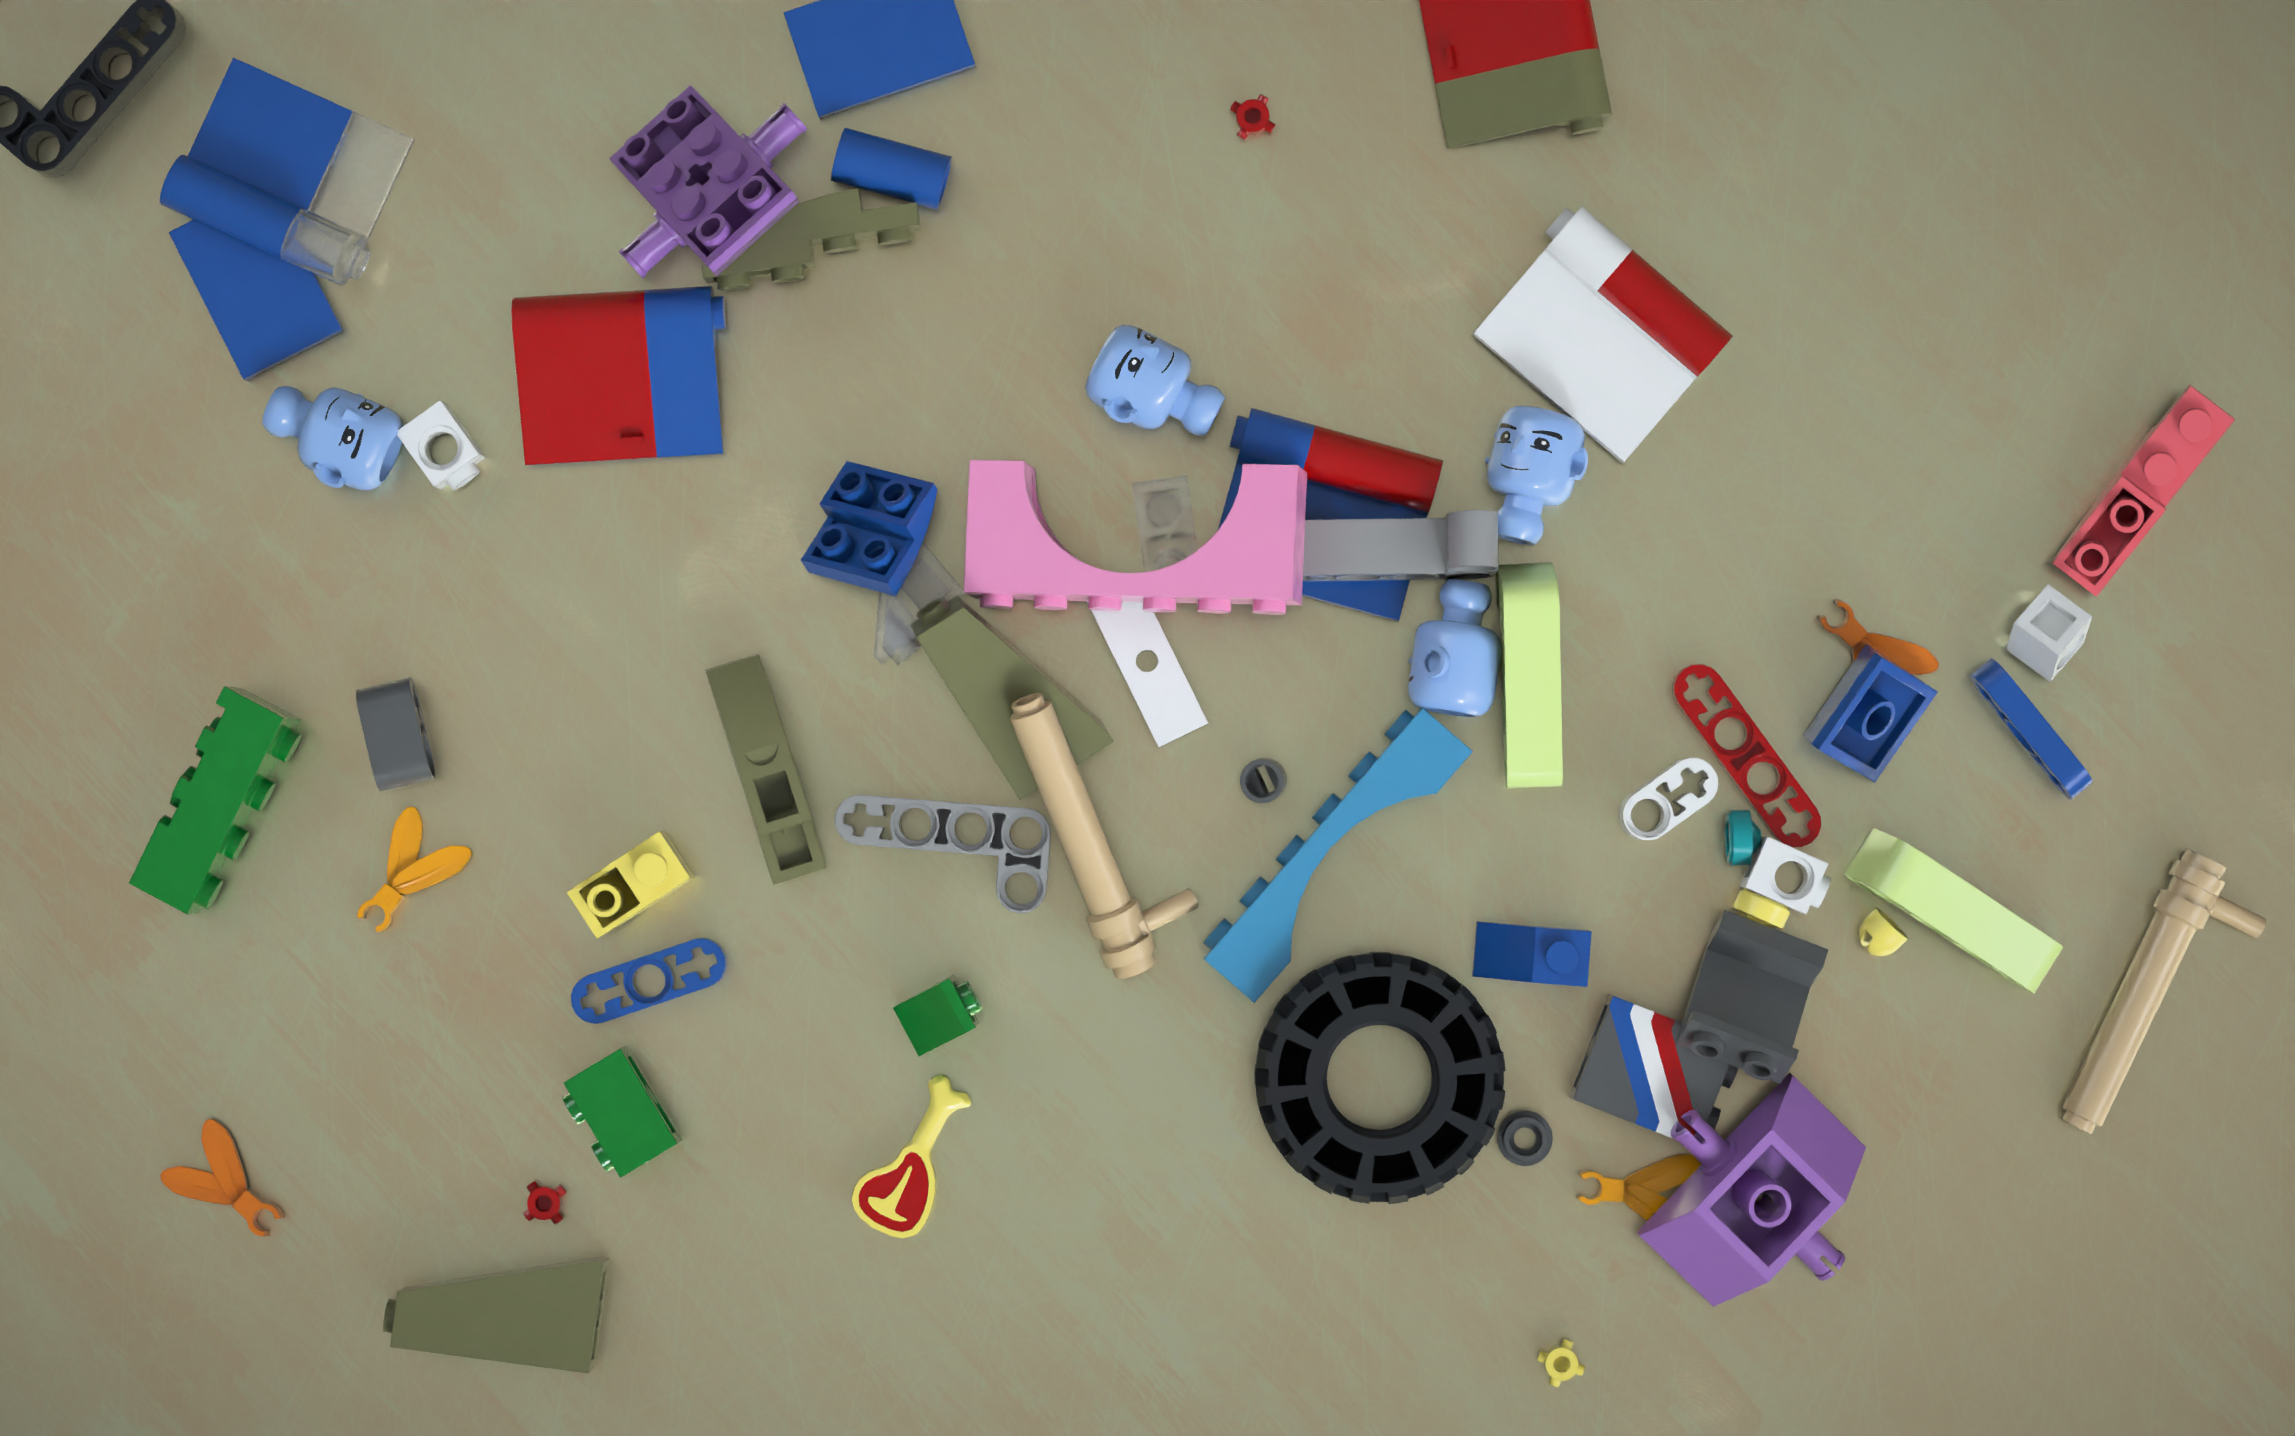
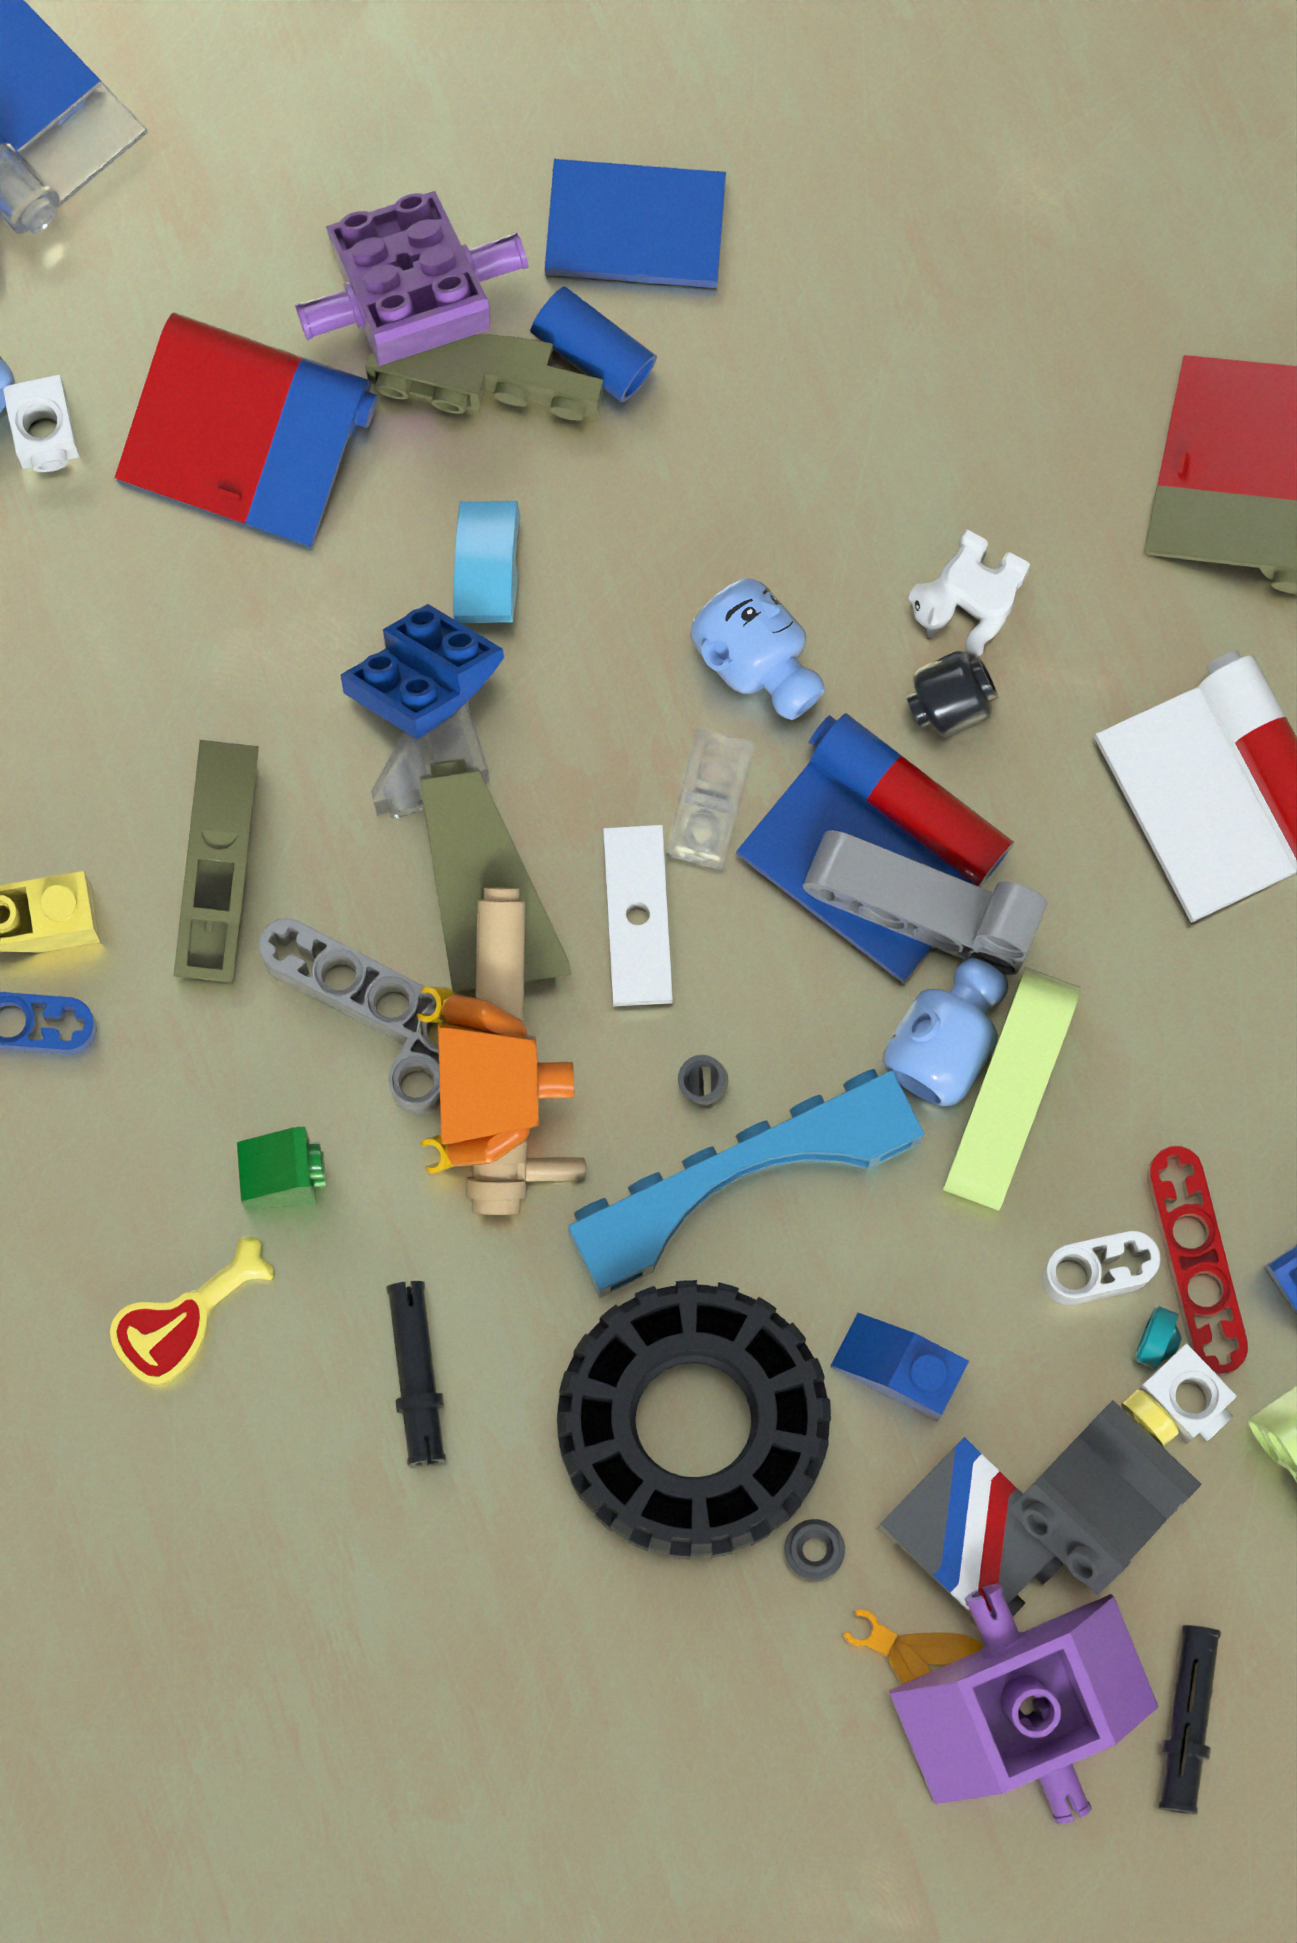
camera: 20 degrees right, 10 degrees down
bright pink arch [964,460,1307,615] -> none
red piece [1230,94,1276,140] -> none
light blue piece [1485,406,1588,546] -> none
light yellow piece [1537,1339,1585,1387] -> none
light yellow hinge [1859,907,1908,956] -> none
none -> black pin [386,1281,446,1467]
none -> orange torso [417,987,574,1174]
none -> medium azure slope [453,501,521,623]
none -> black head [907,651,999,737]
none -> white animal [908,529,1030,658]
none -> black pin [1158,1625,1221,1815]

